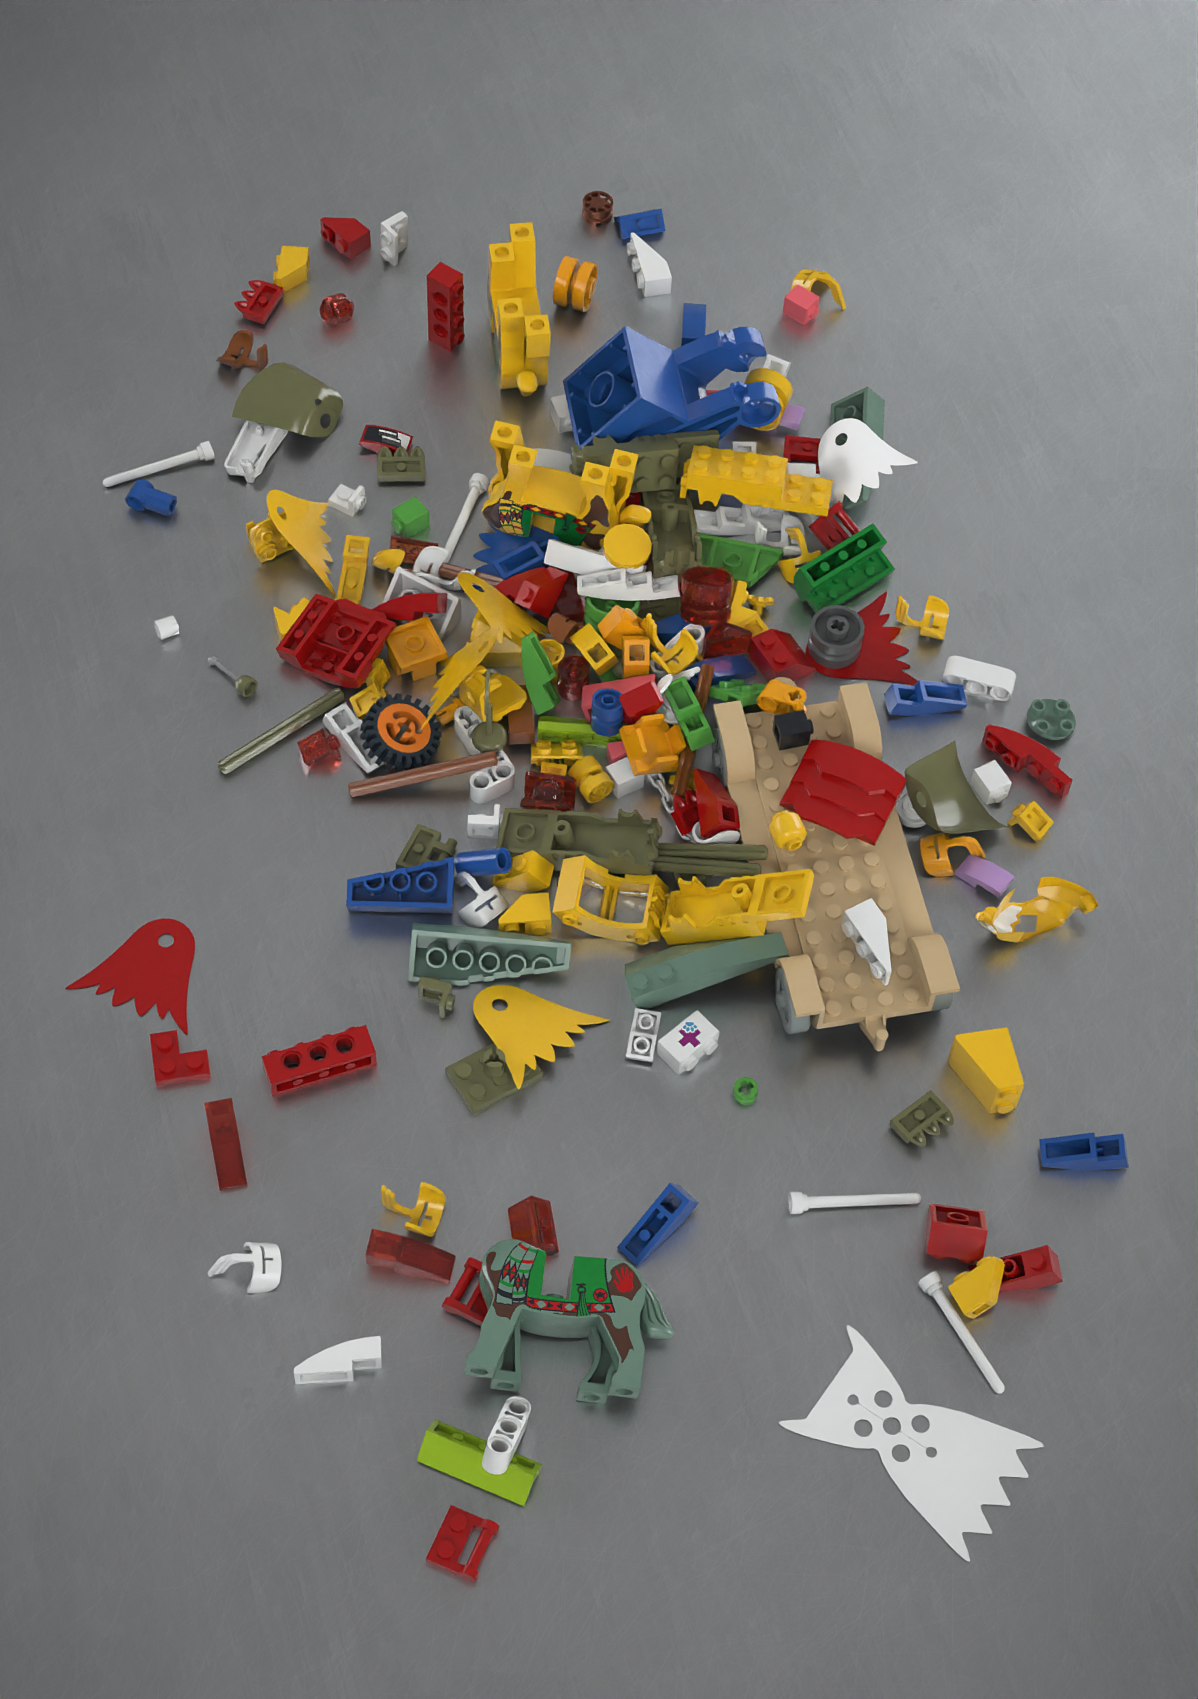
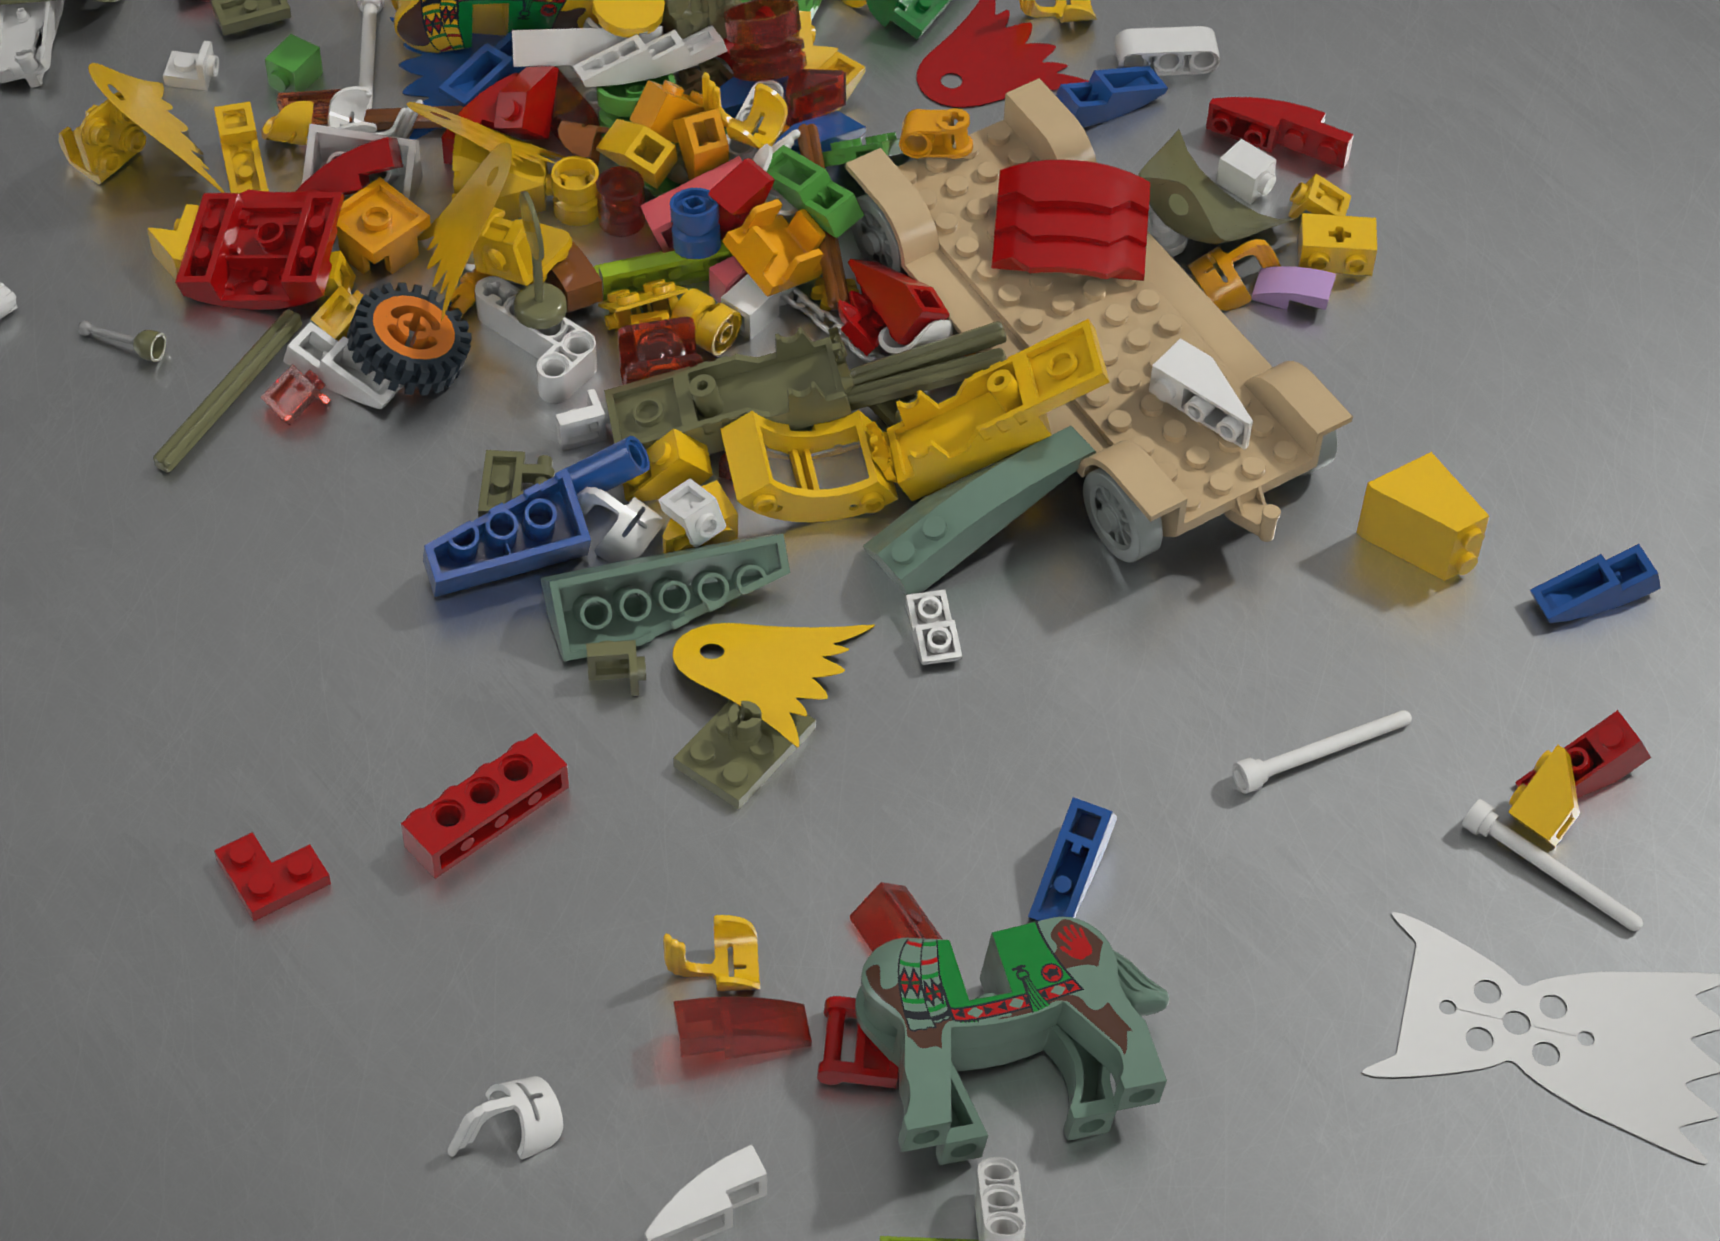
camera: 20 degrees left, 5 degrees down
red piece [65,918,195,1035] -> none
clear red slope [204,1098,248,1191] -> none
dark orange axle [348,751,498,798] -> none
bright green slope [521,631,561,715] -> none
white brick [656,1010,719,1075] -> none
bright green bush [733,1077,758,1104] -> none
yellow plant [746,594,775,617] -> none
red slope [748,628,816,682] -> none
yellow head [768,810,807,851] -> none
black brick [772,710,814,751] -> none
dark grey wheel [807,605,865,669] -> none
olive plate [889,1090,954,1147] -> none
red slope [925,1203,988,1263] -> none
yellow animal [975,876,1099,943] -> none
sand green dish [1027,699,1076,740] -> none
none -> white bracket [658,478,726,548]
none -> yellow brick [1298,213,1377,276]

